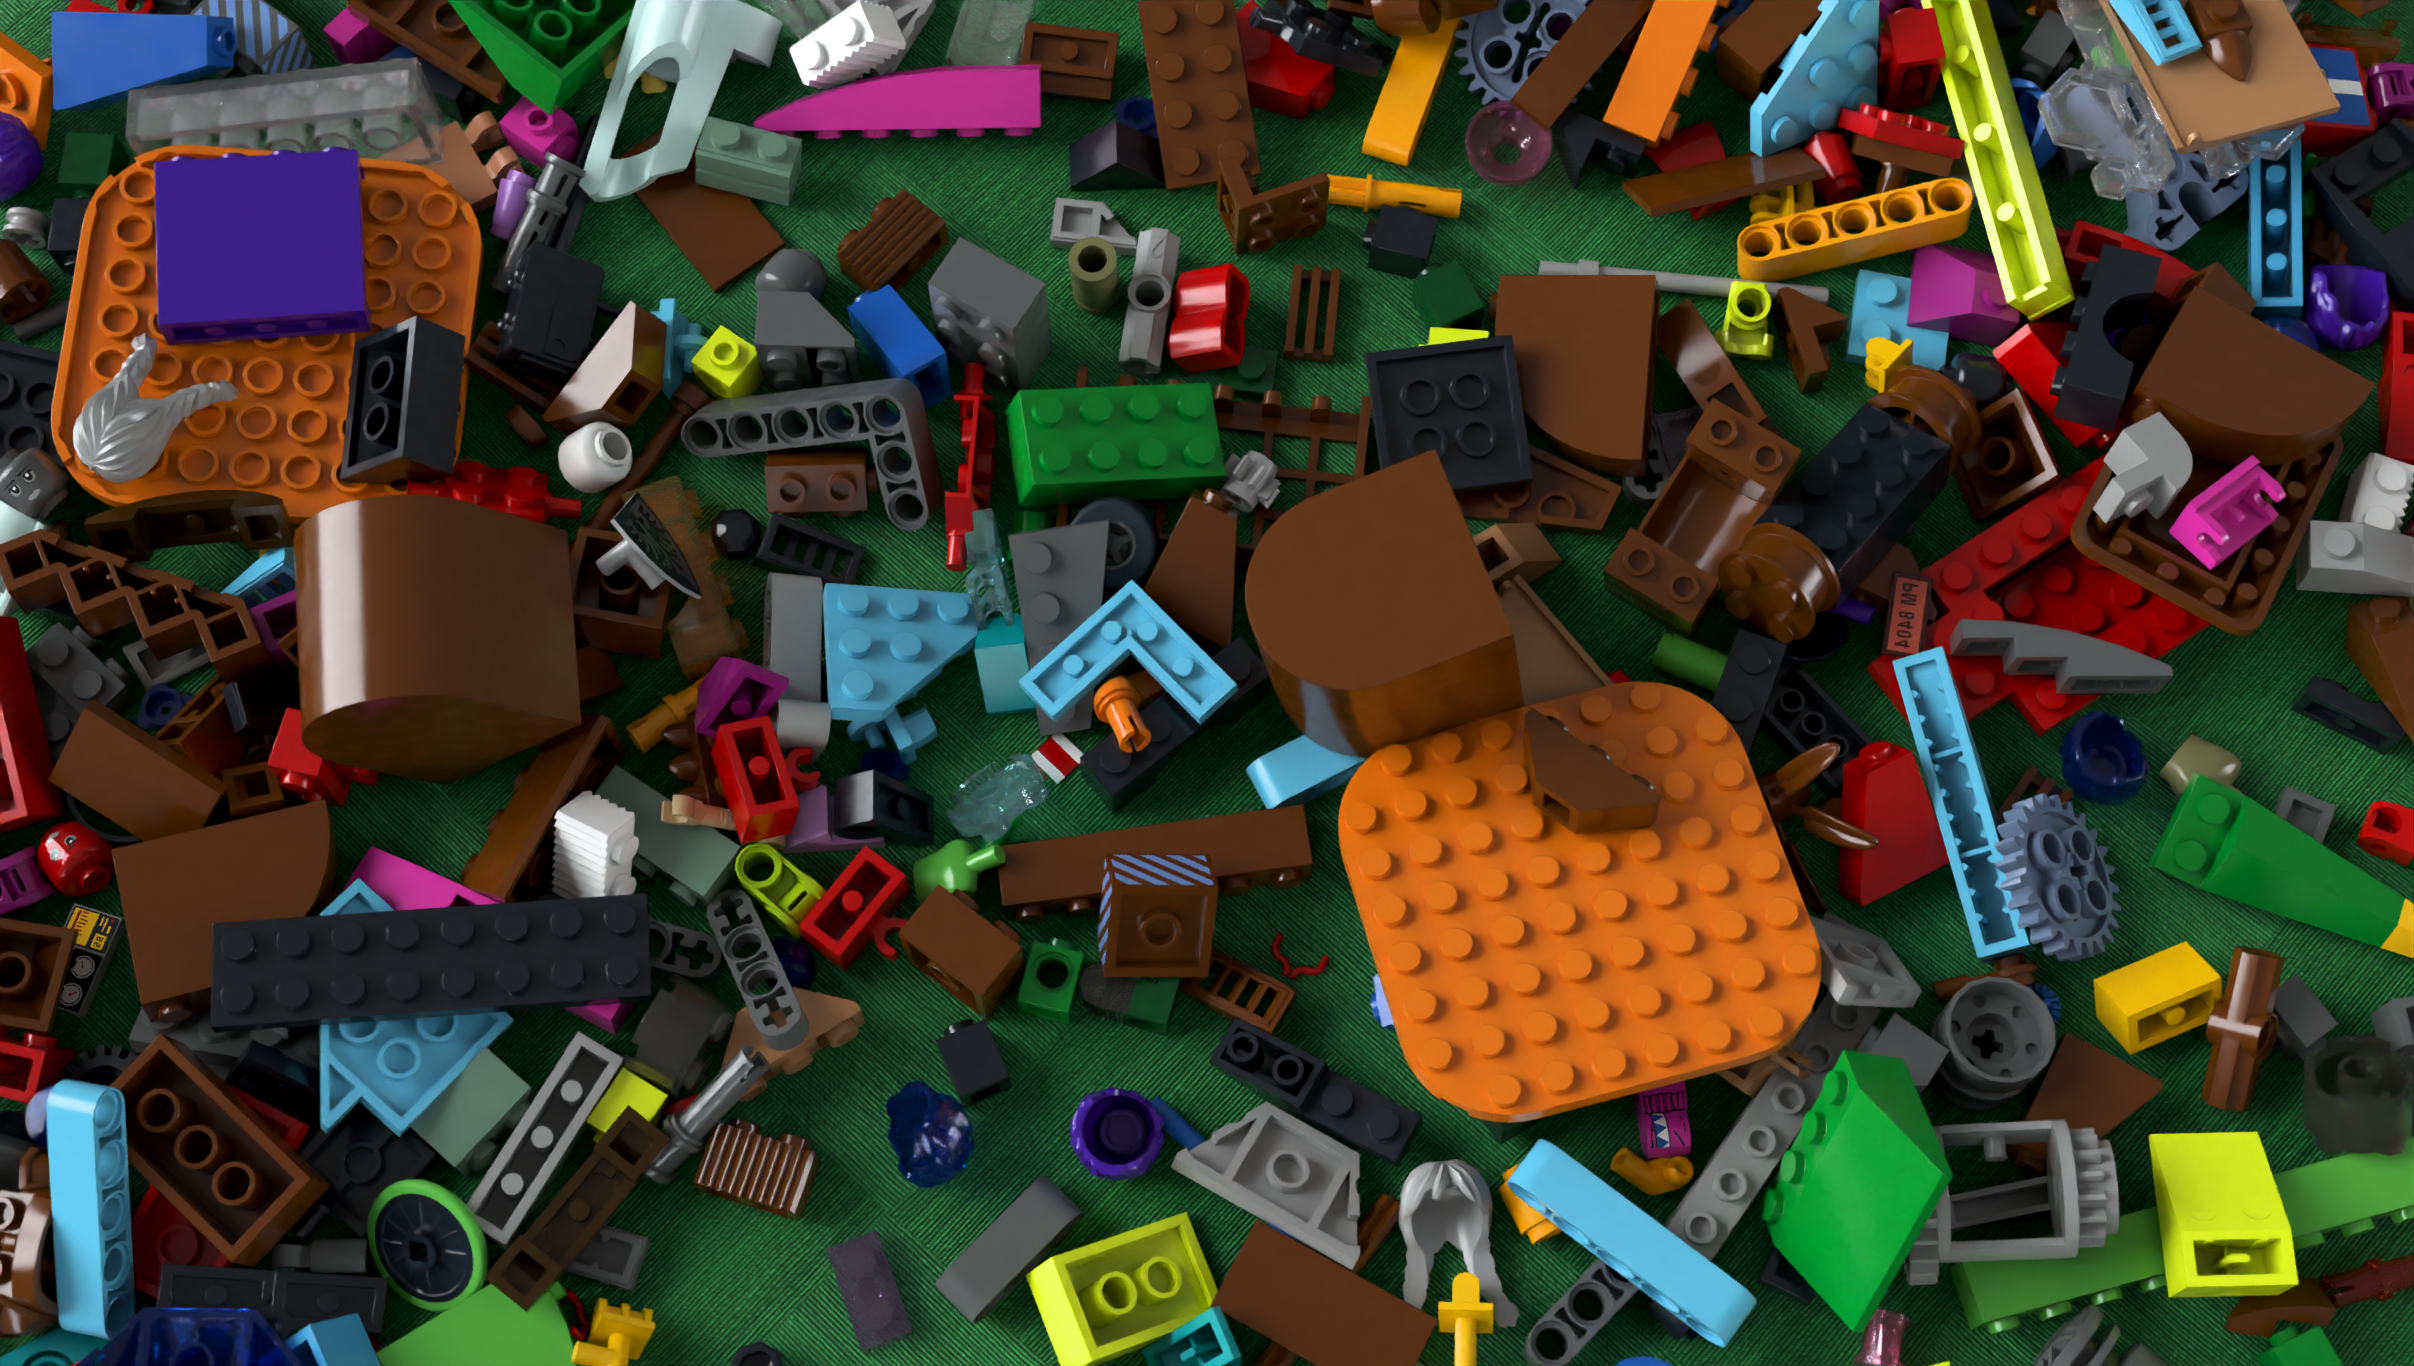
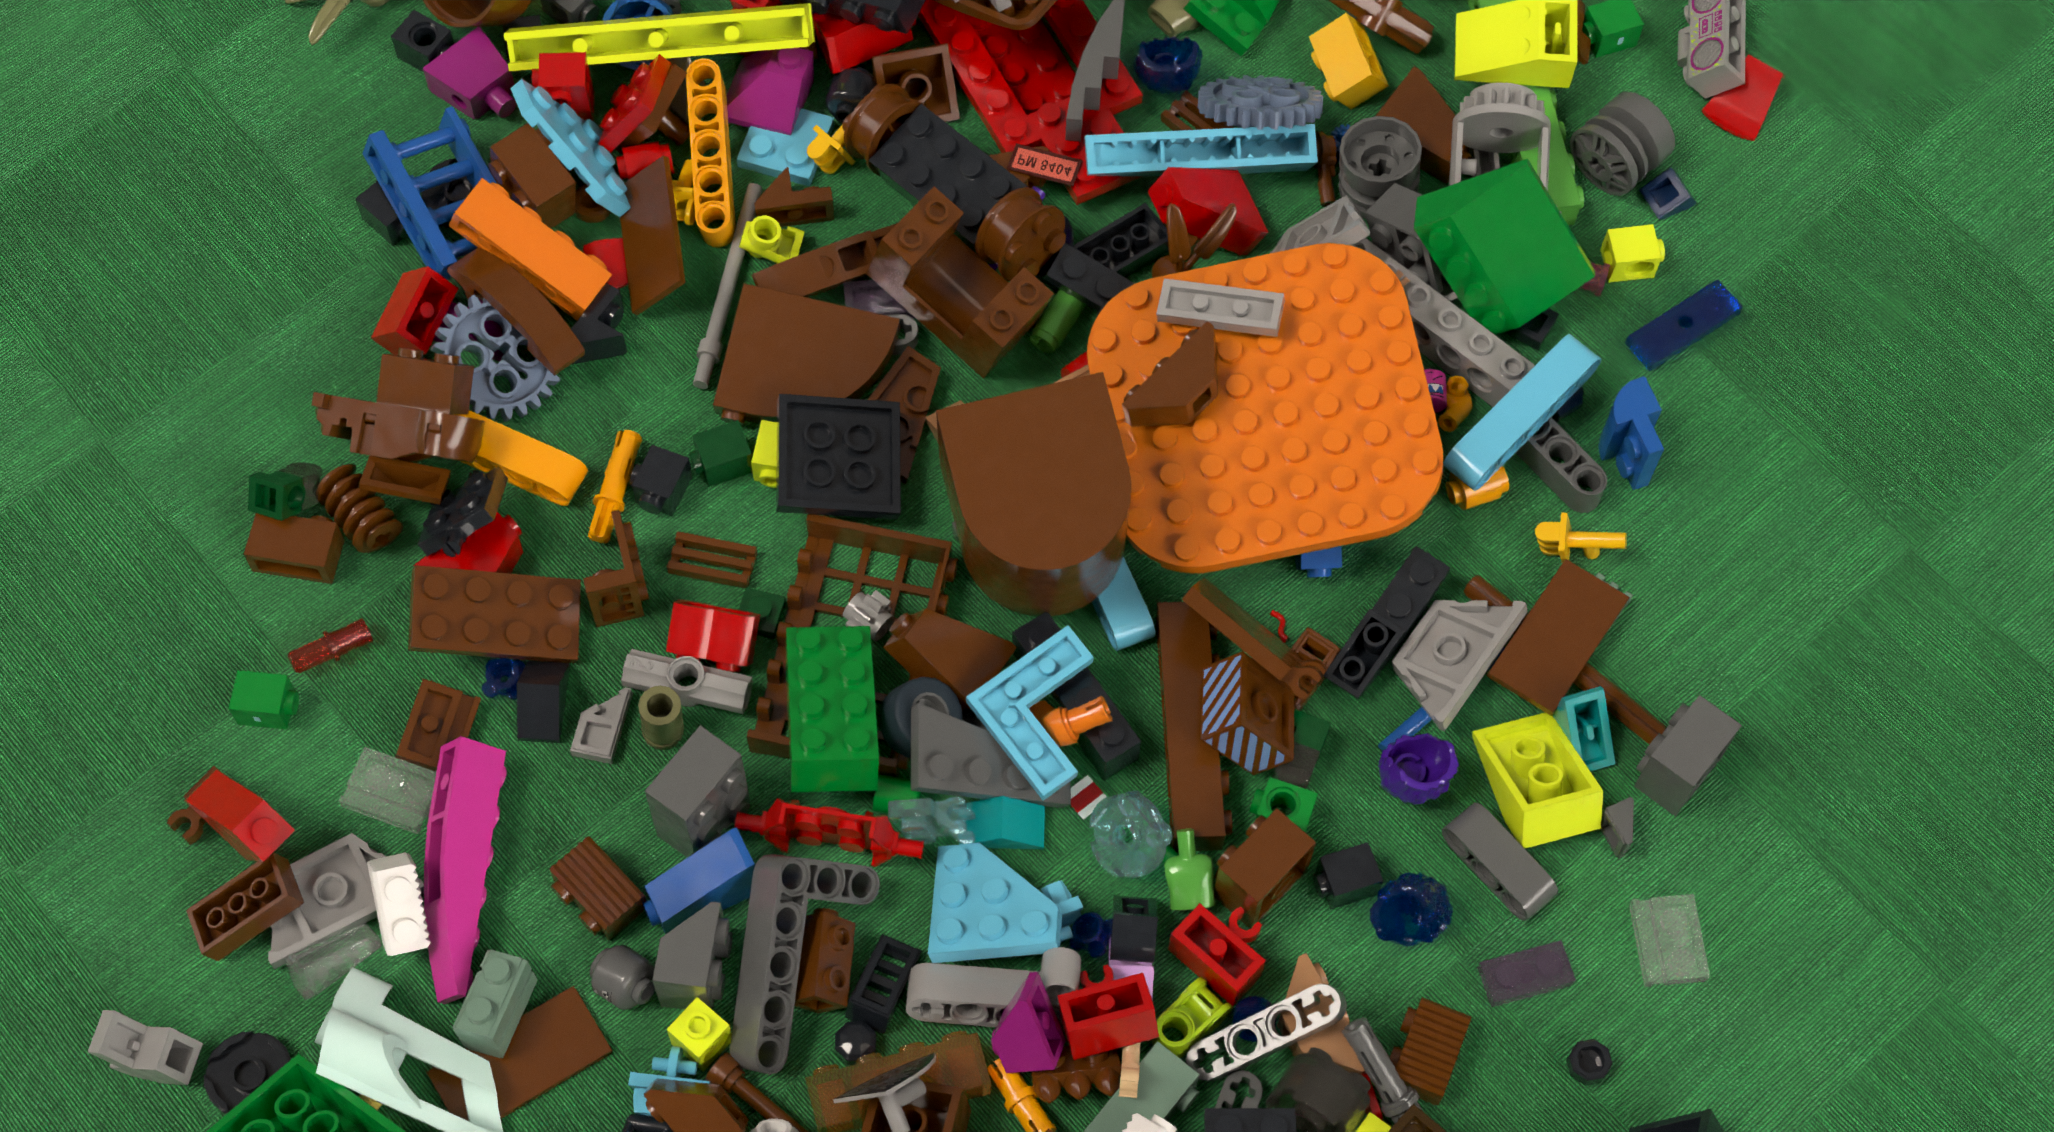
camera: 85 degrees left, 5 degrees down
light grey hair [1398,1159,1520,1328] -> none
clear pink piece [1465,101,1552,186] -> none
none -> light grey plate [1156,278,1285,337]
none -> reddish brown tile [1182,577,1327,699]

